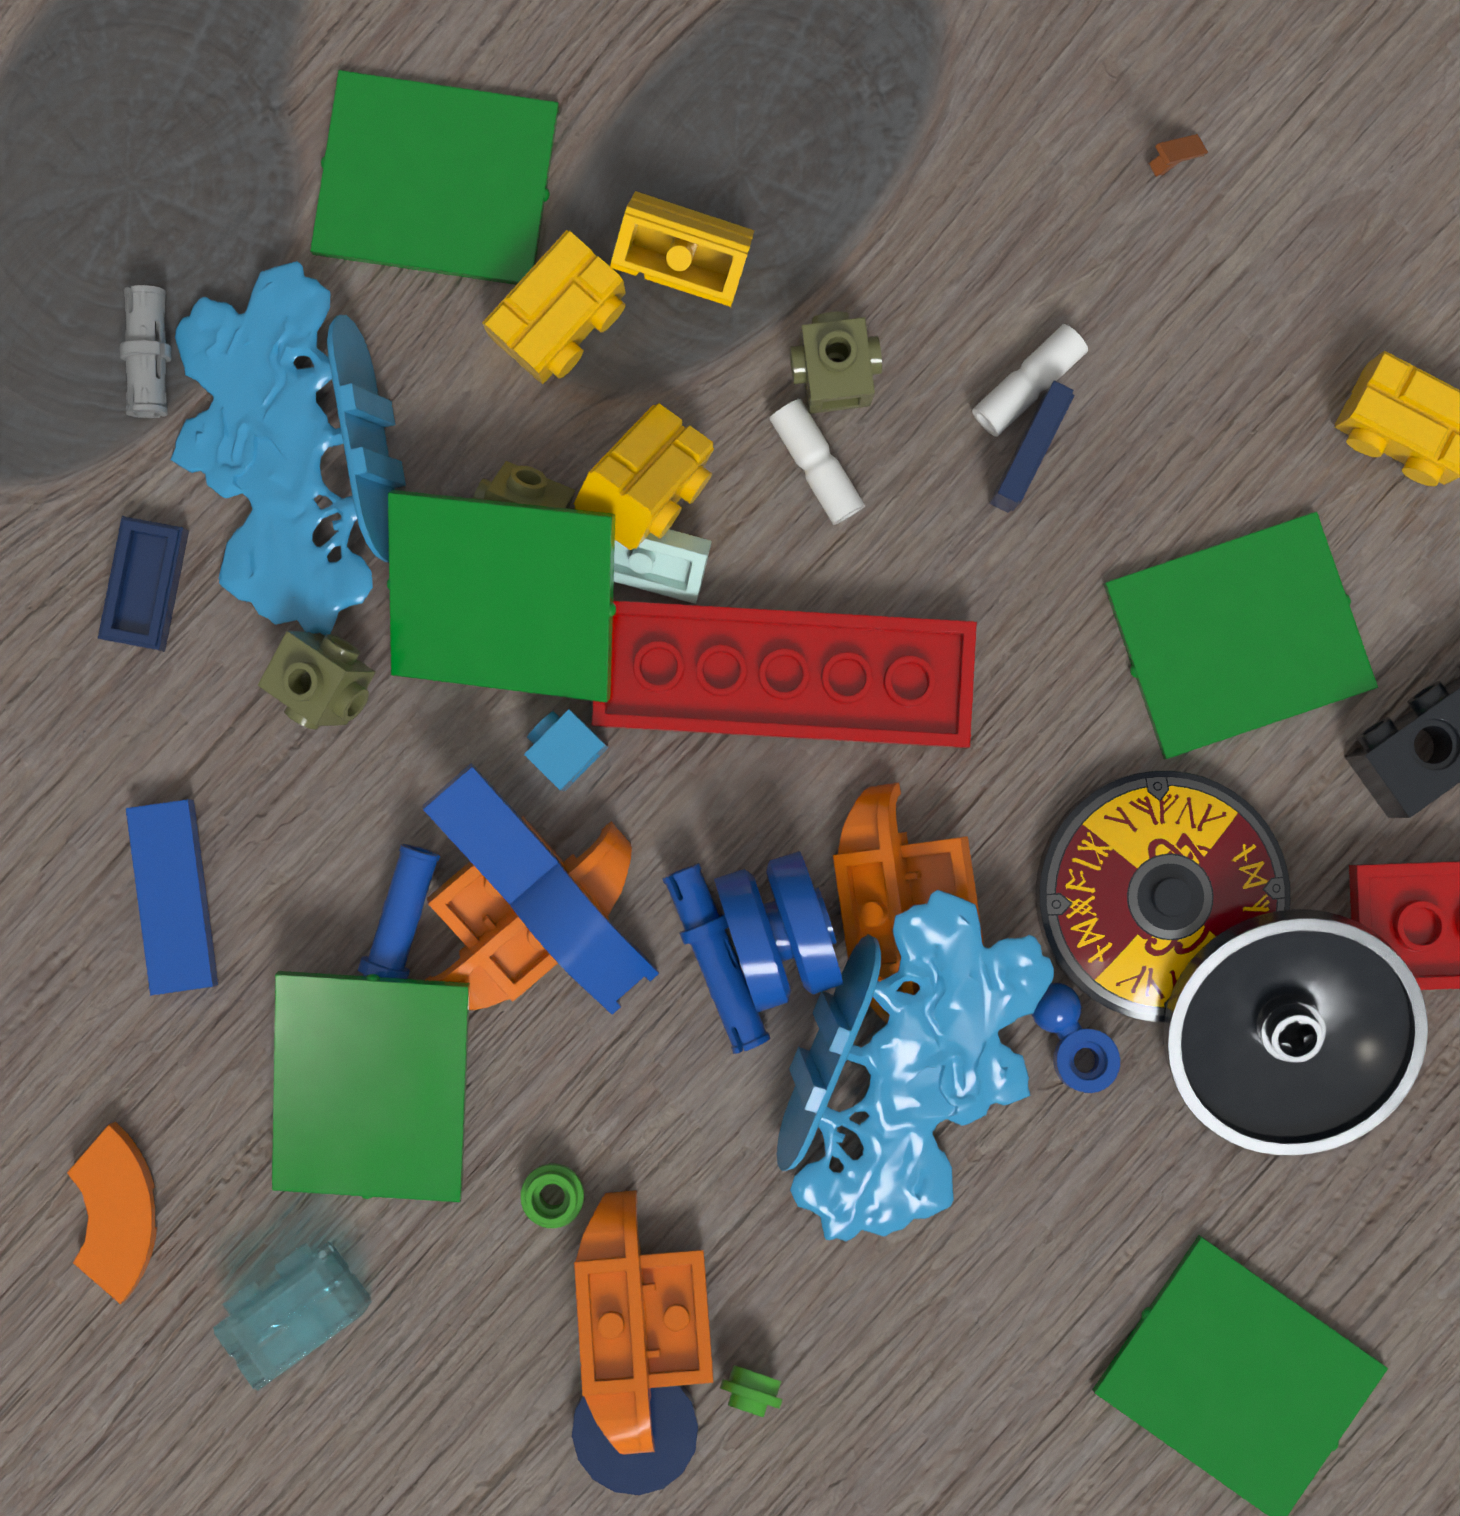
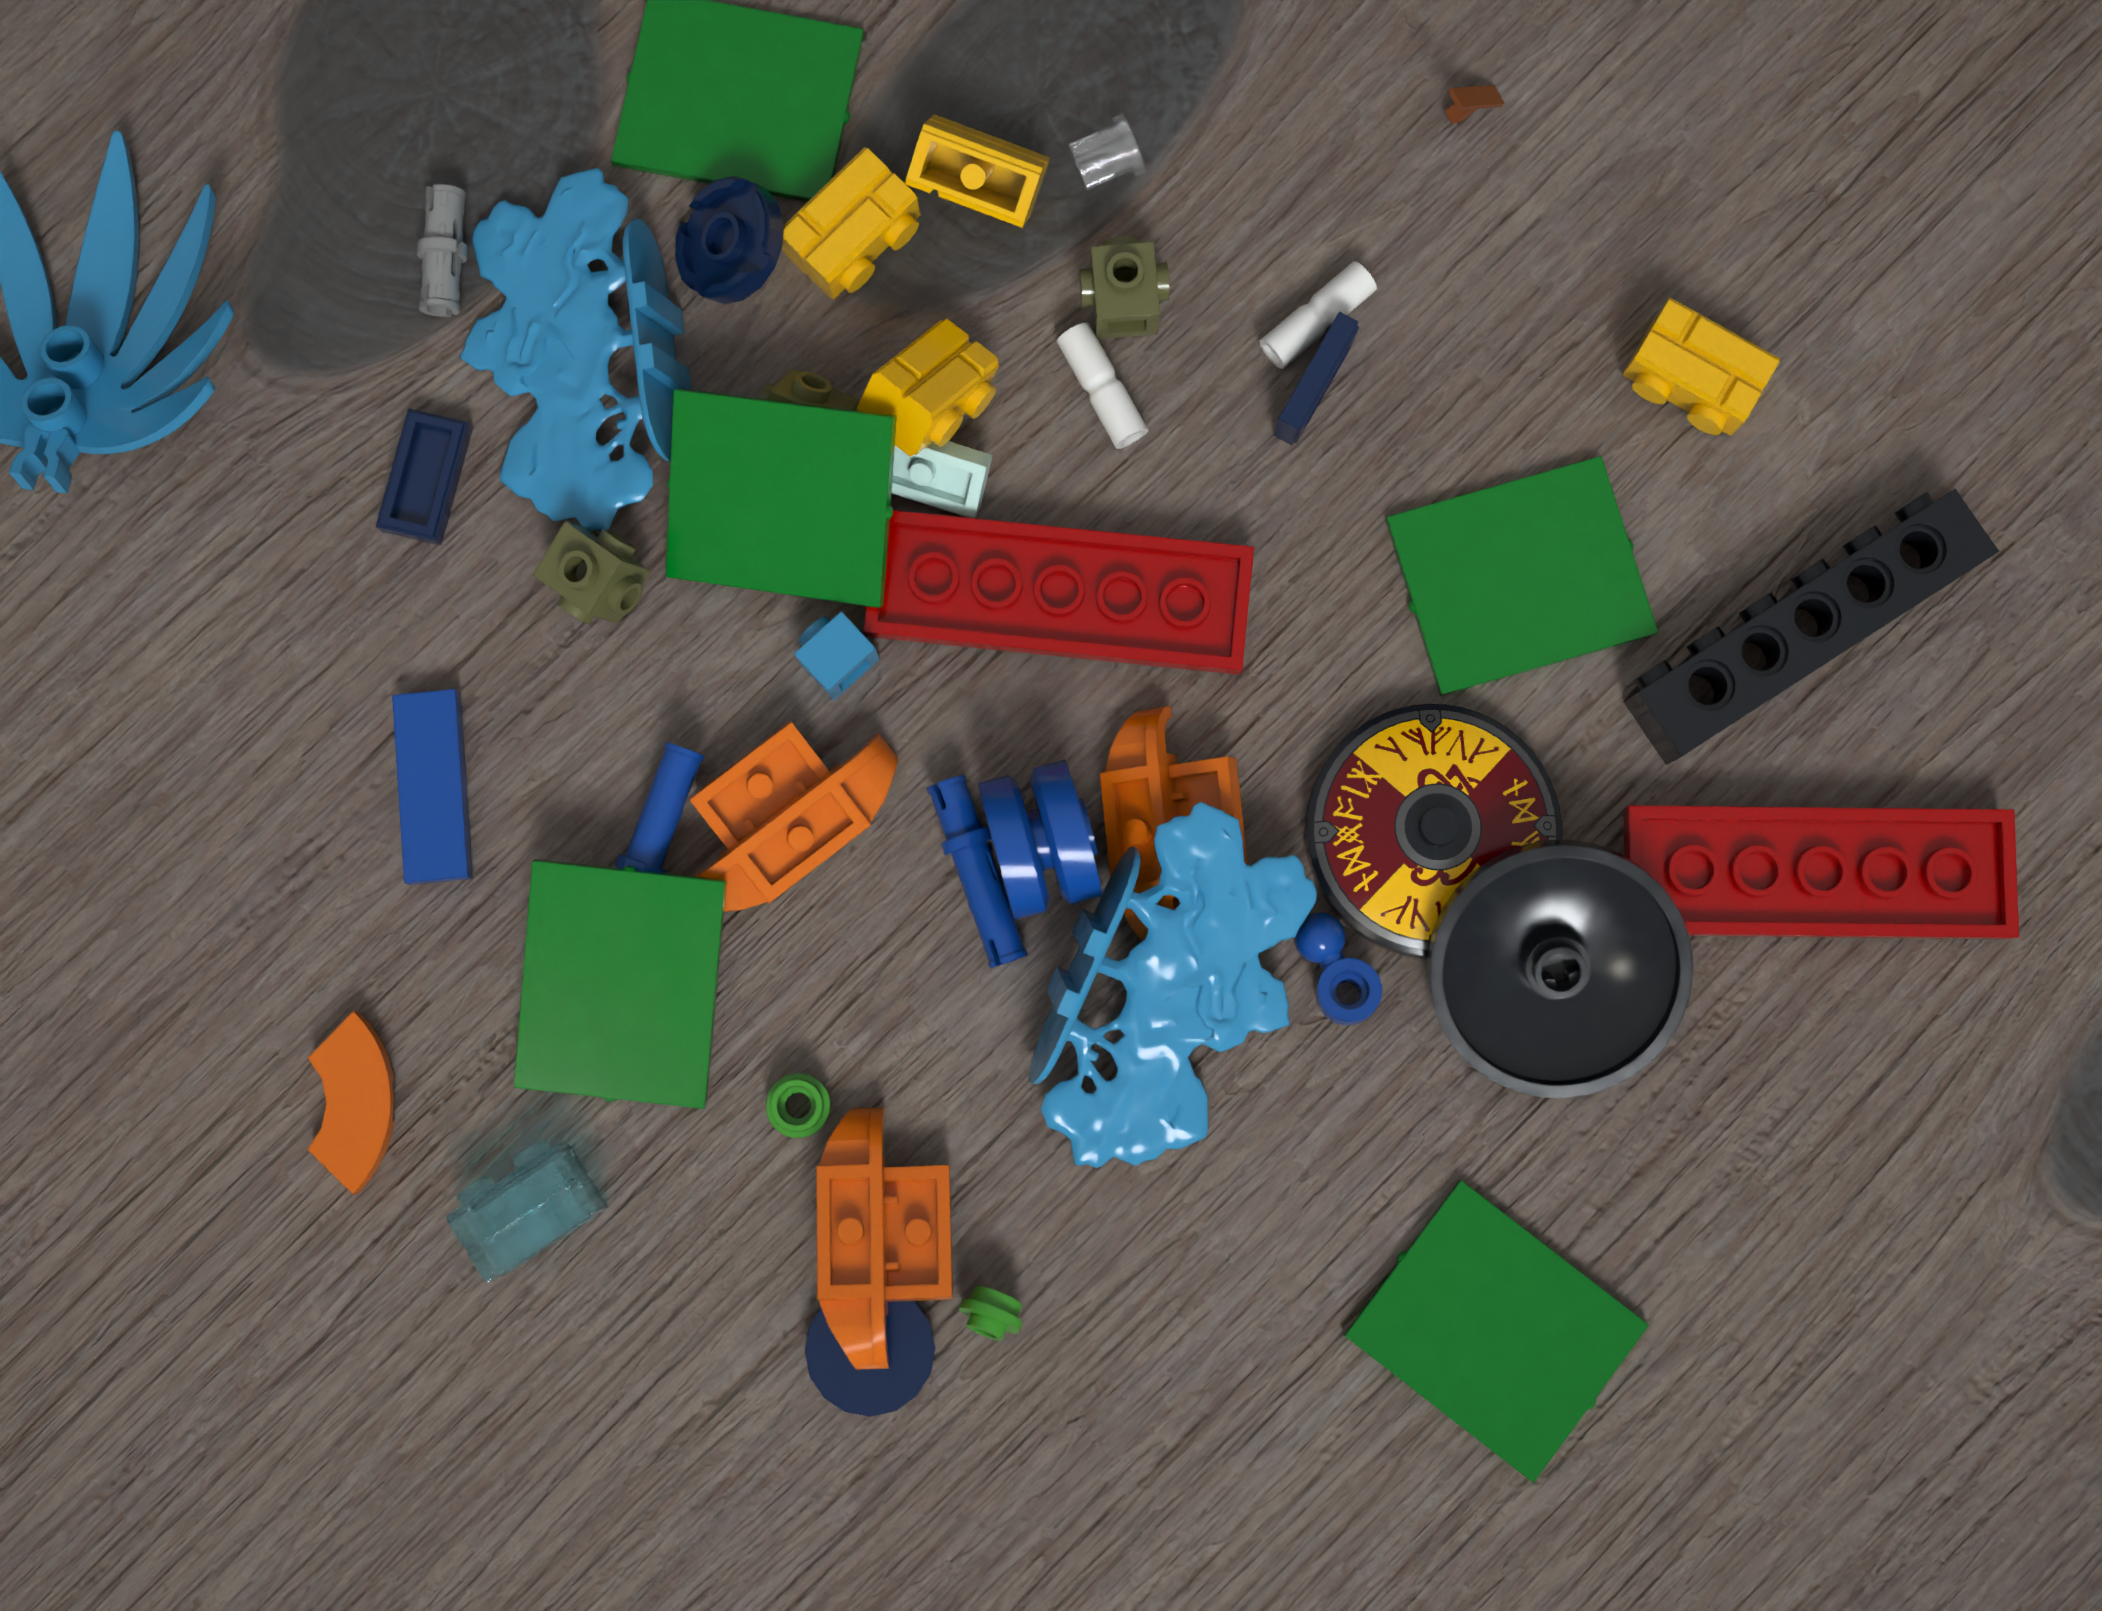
camera: 10 degrees right, 5 degrees down
blue piece [423,763,659,1015] -> none
none -> dark blue tile [675,176,784,304]
none -> clear bush [1068,113,1146,190]

